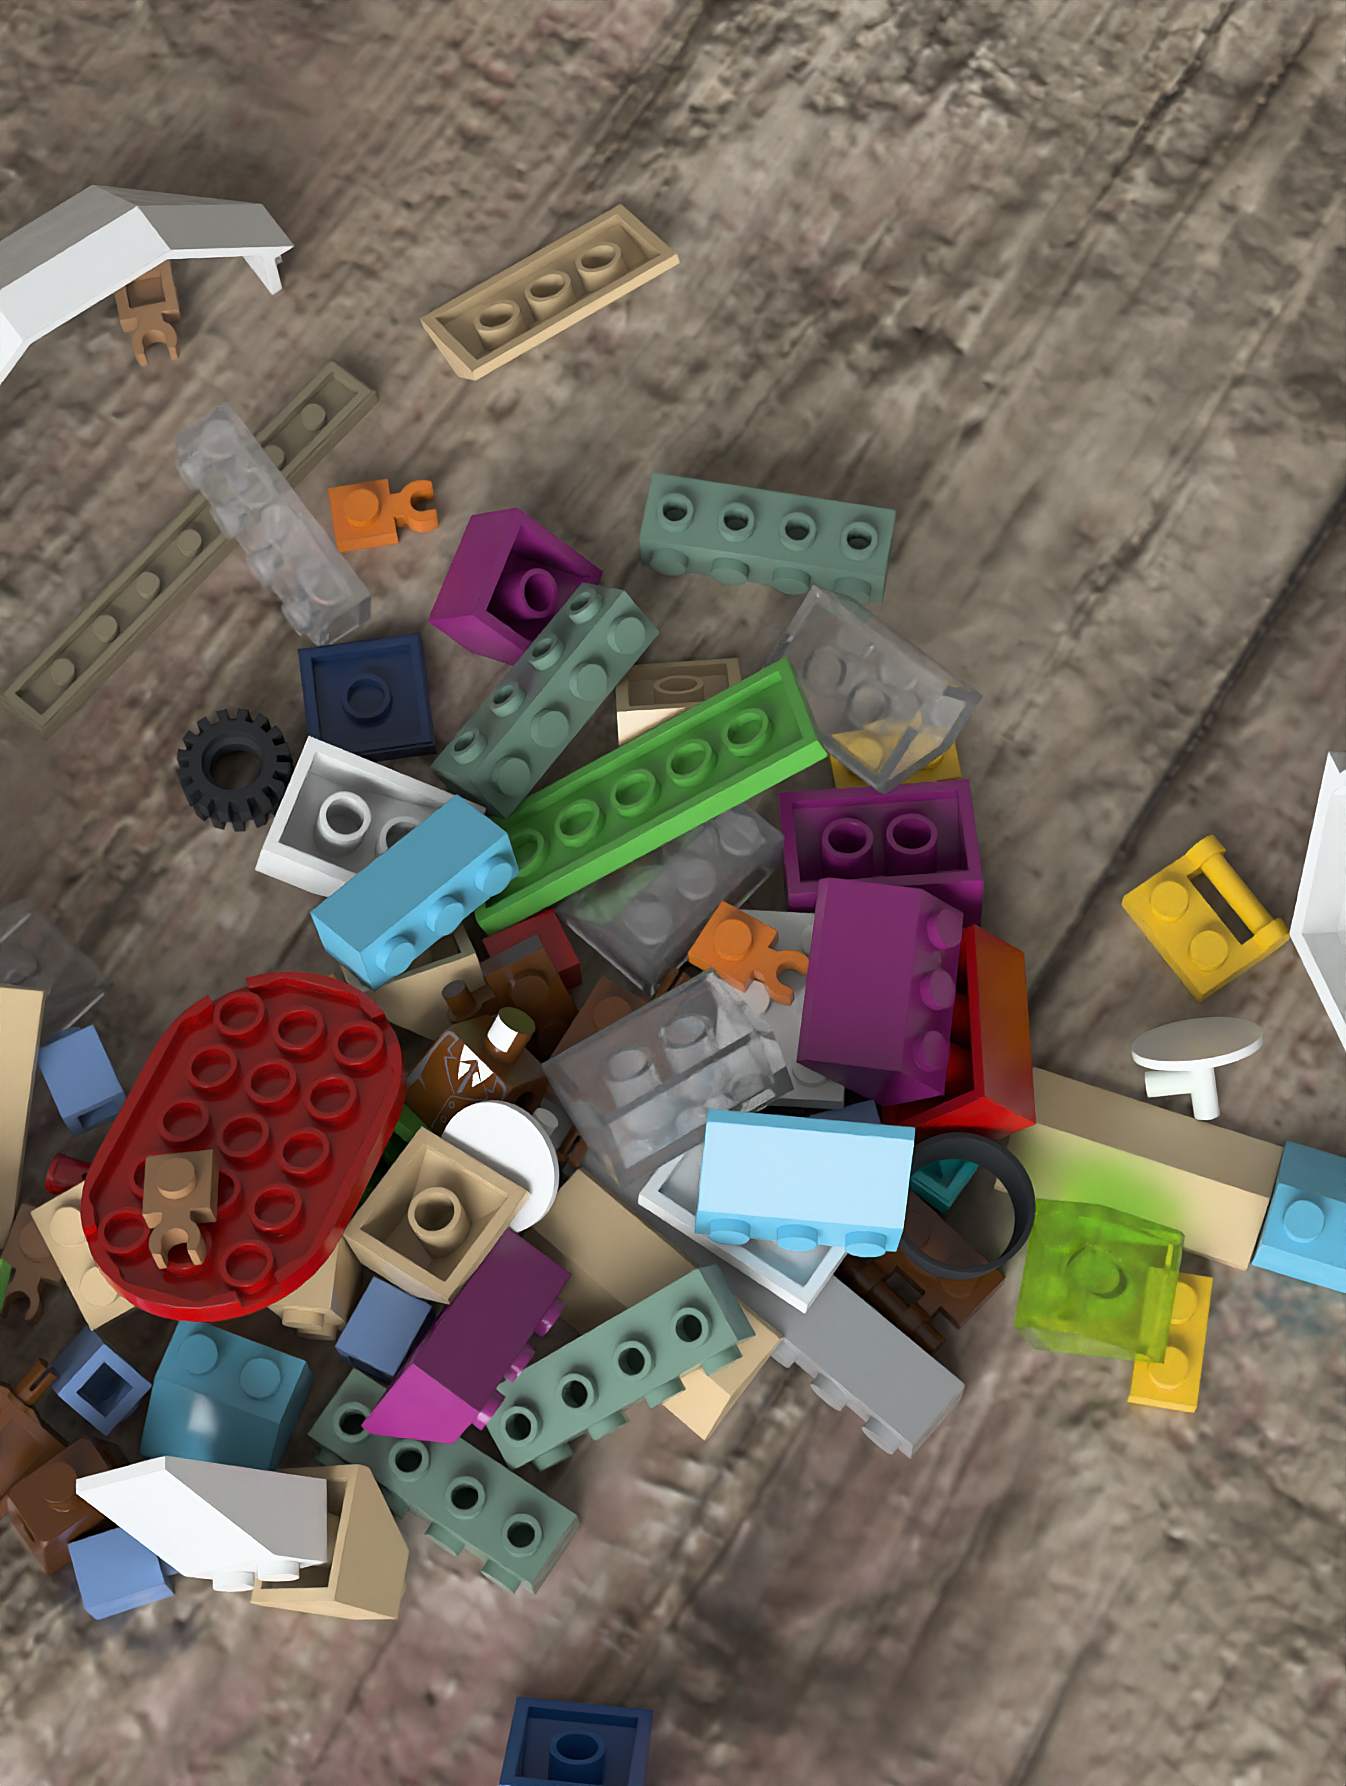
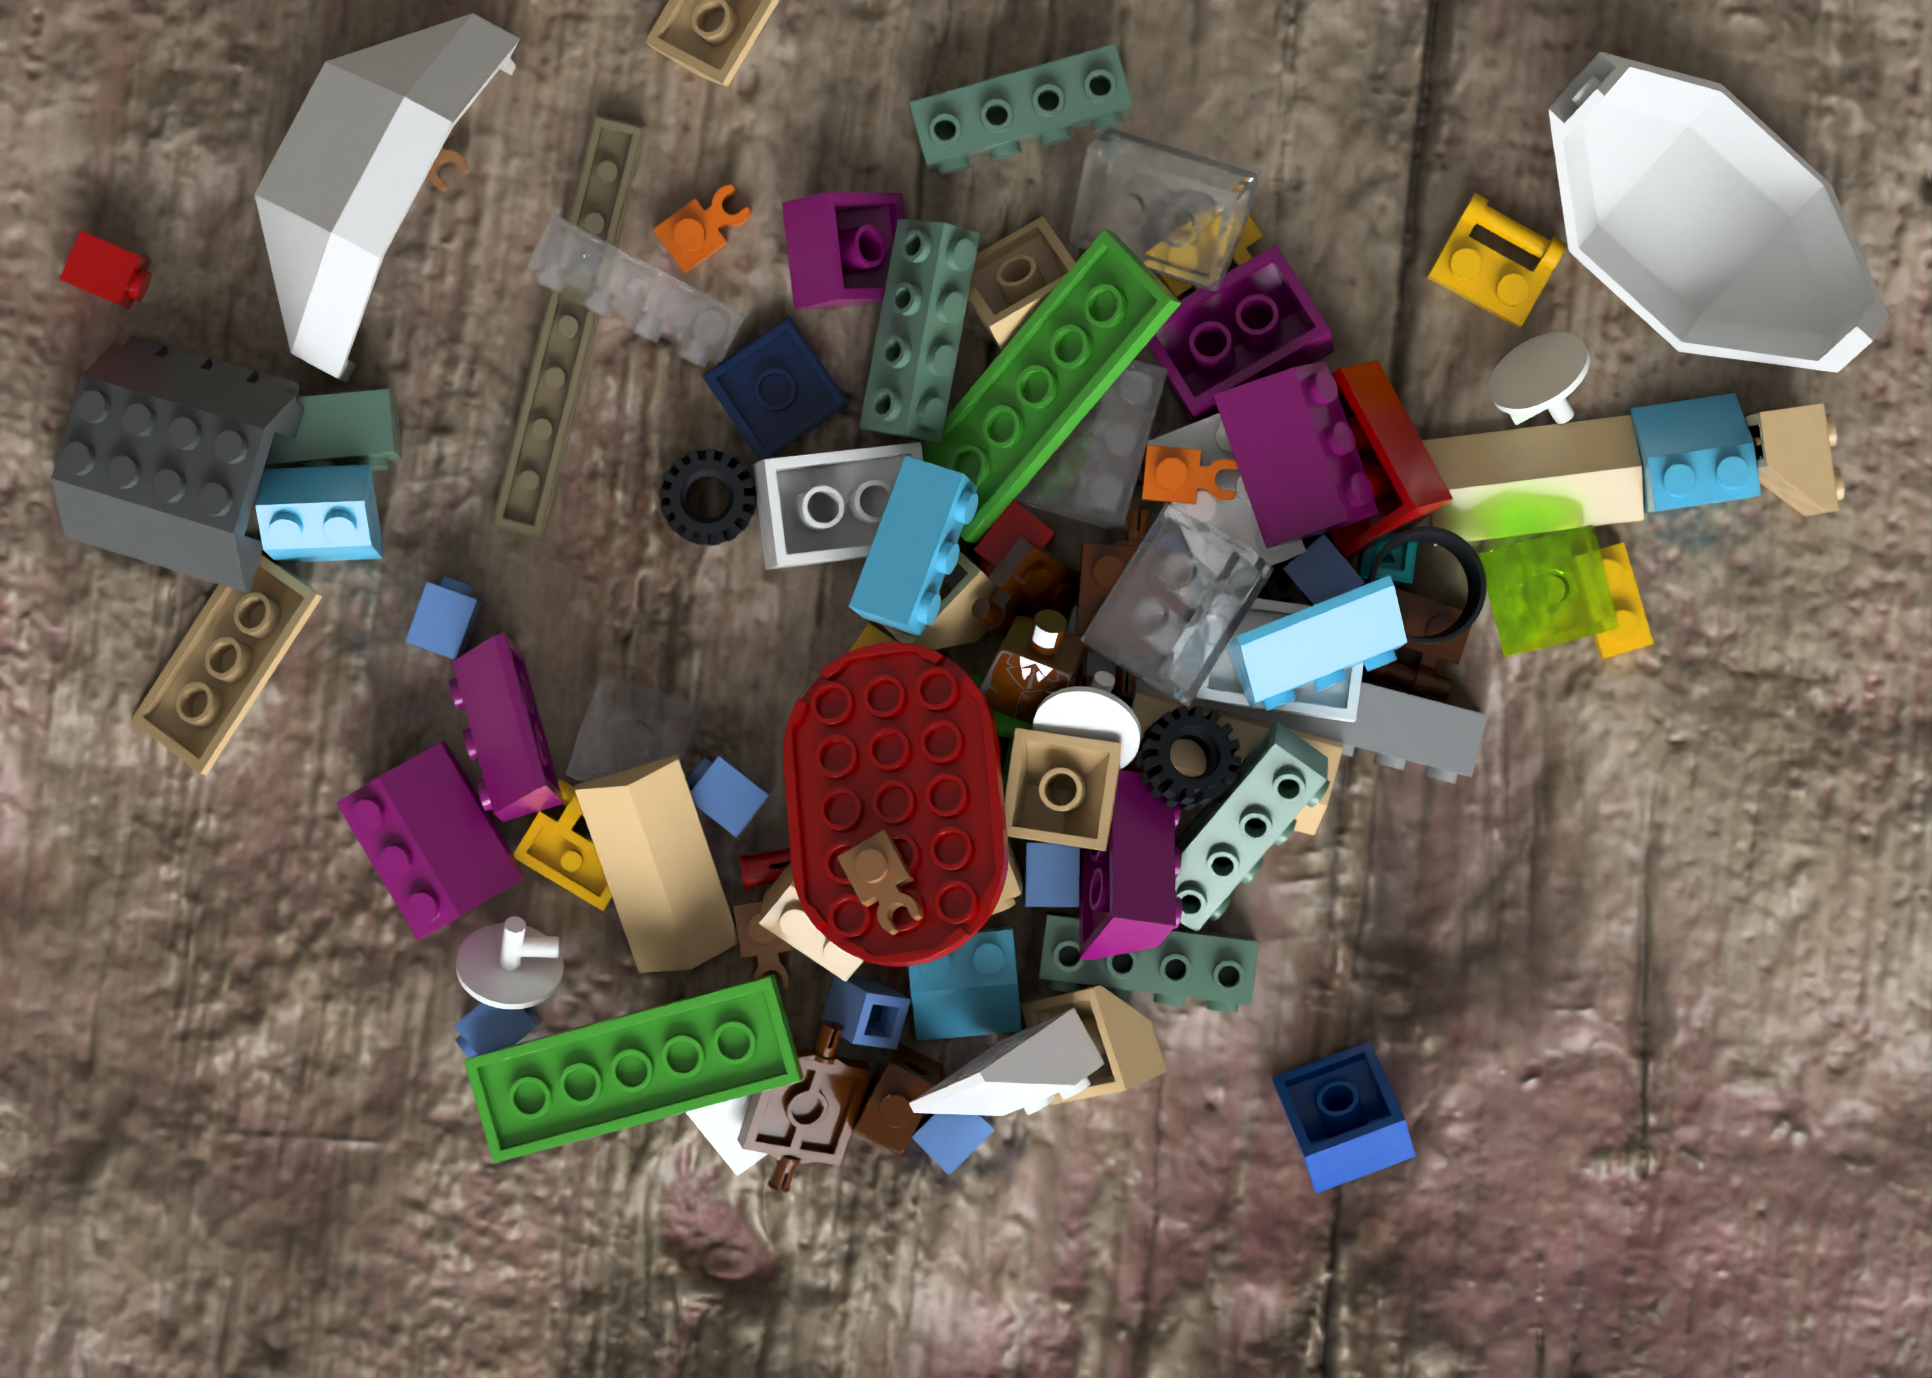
camera: 25 degrees left, 20 degrees up
none -> black tyre [1135,705,1242,810]

